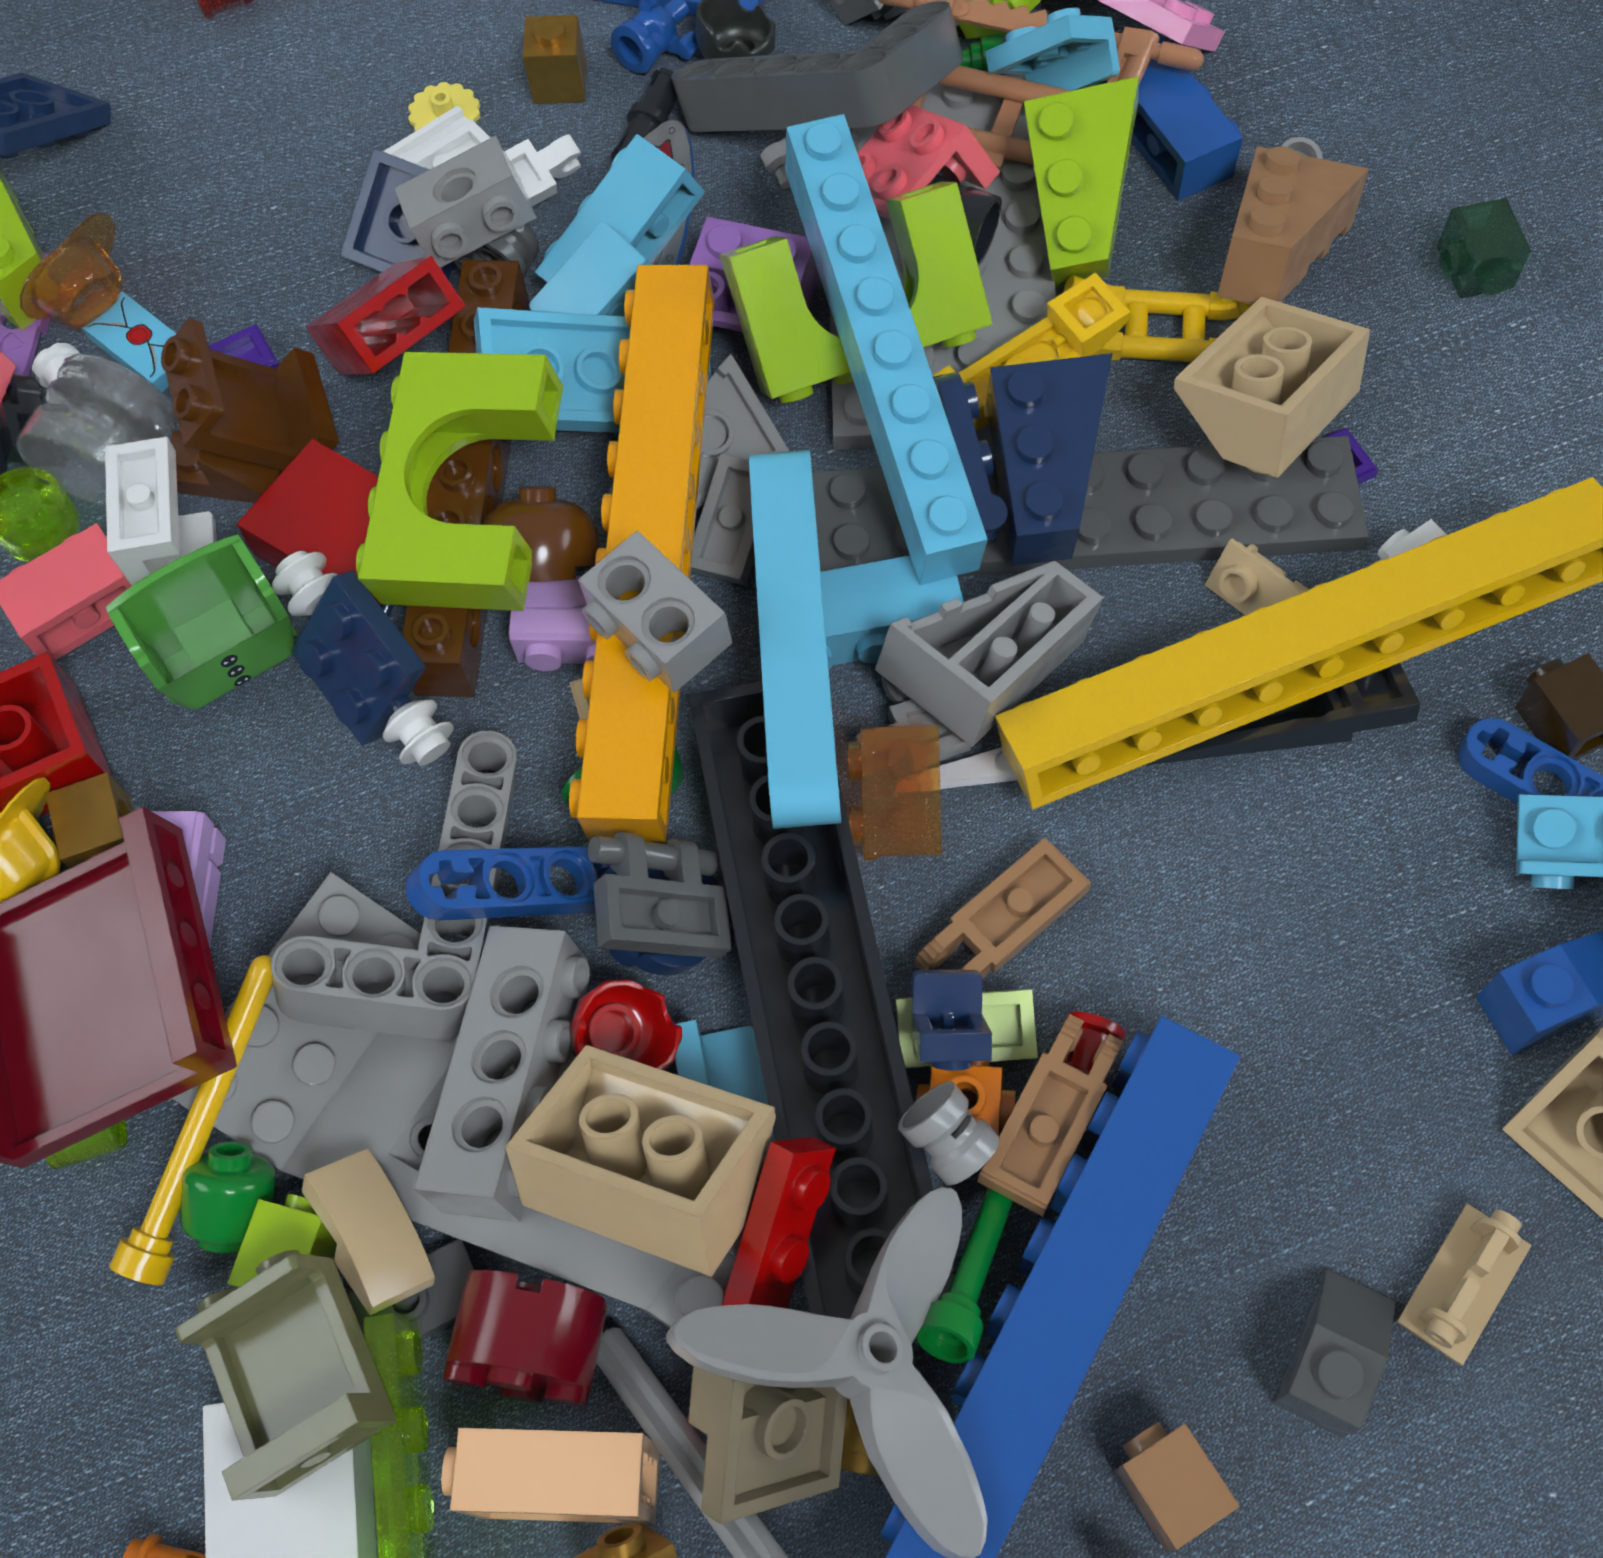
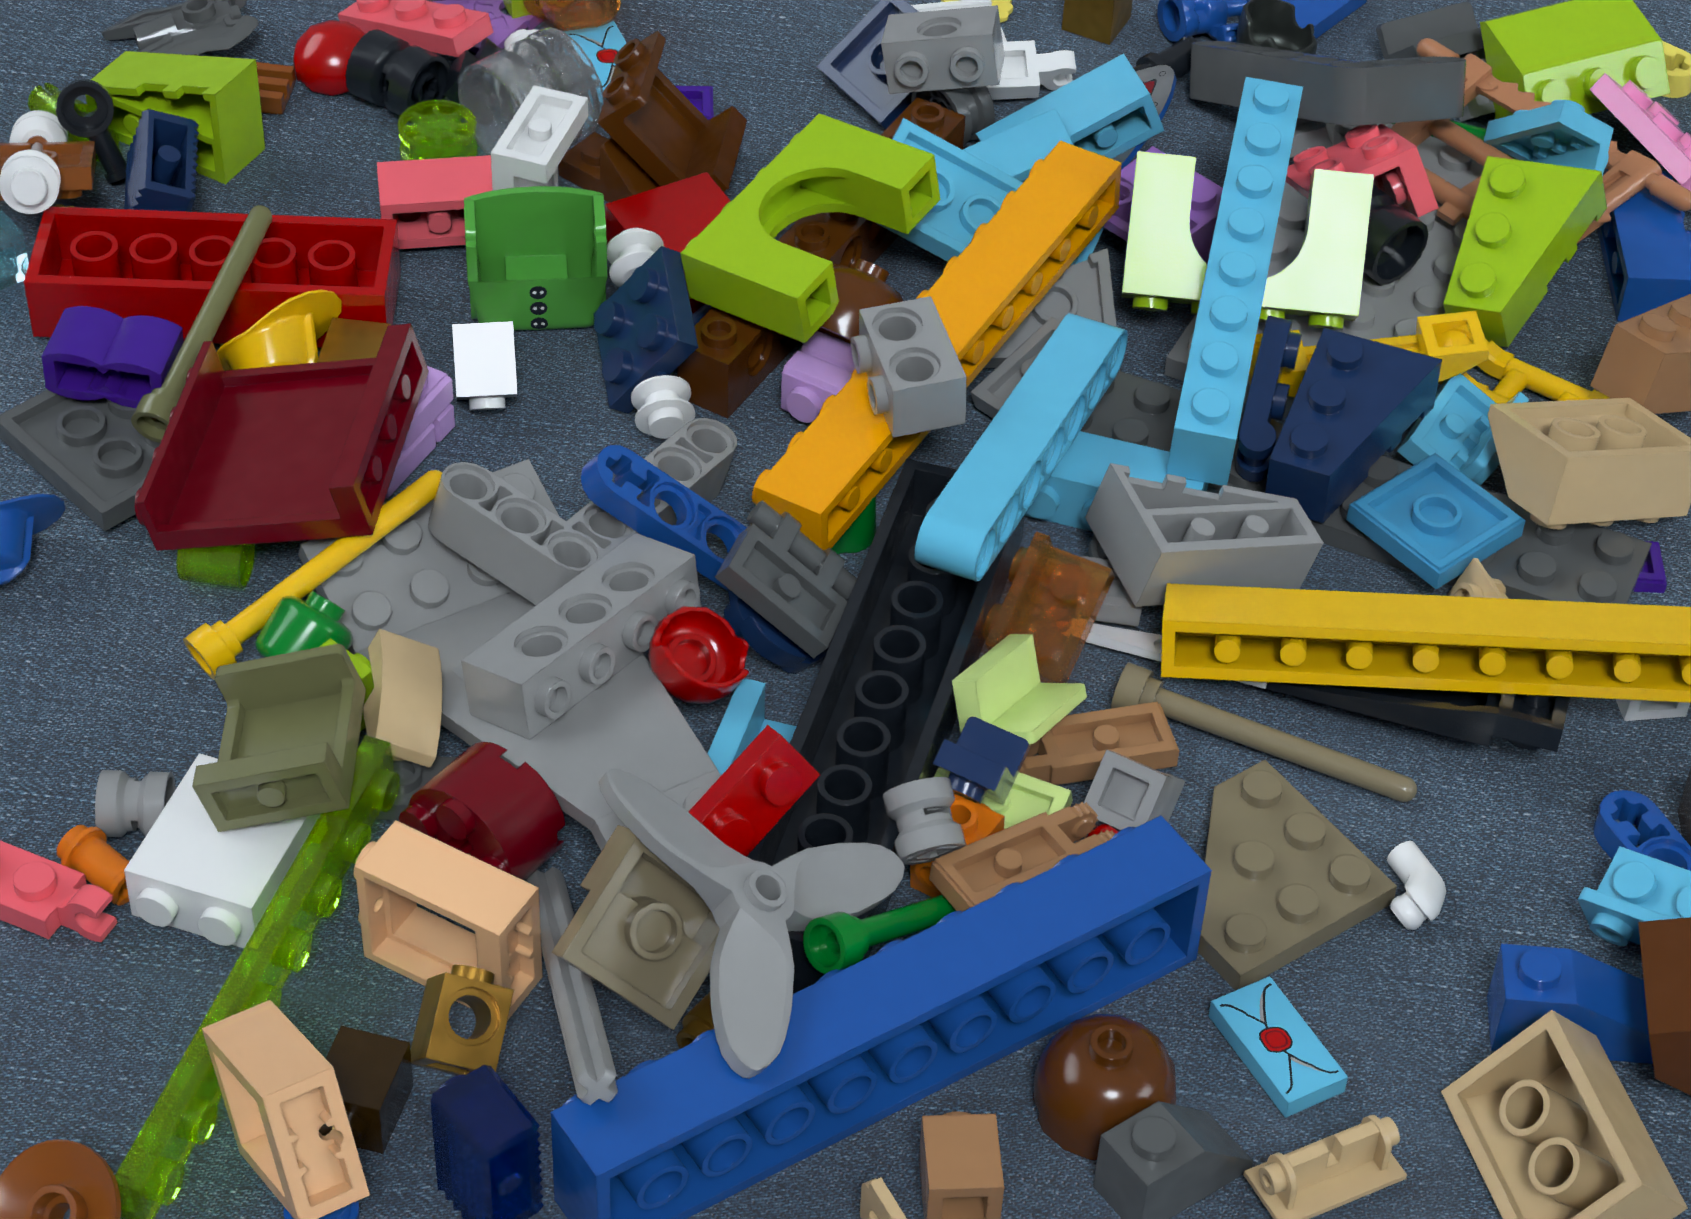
camera: 20 degrees right, 20 degrees down
red brick [305,255,466,375] -> none
tan slope [505,1045,776,1277] -> none
none -> light grey wheel [95,770,176,837]
none -> white slope [452,321,517,410]
none -> yellowish green panel [952,634,1087,744]
none -> reddish brown cylinder [1033,1014,1176,1160]
none -> light grey panel [1084,749,1185,830]
none -> dark tan piece [1111,662,1417,802]
none -> dark tan plate [1198,760,1397,991]
none -> medium azure tile [1208,976,1348,1118]
none -> dark azure tile [1346,453,1526,589]
none -> white arm [1387,841,1446,930]
none -> medium azure bracket [1397,373,1529,486]

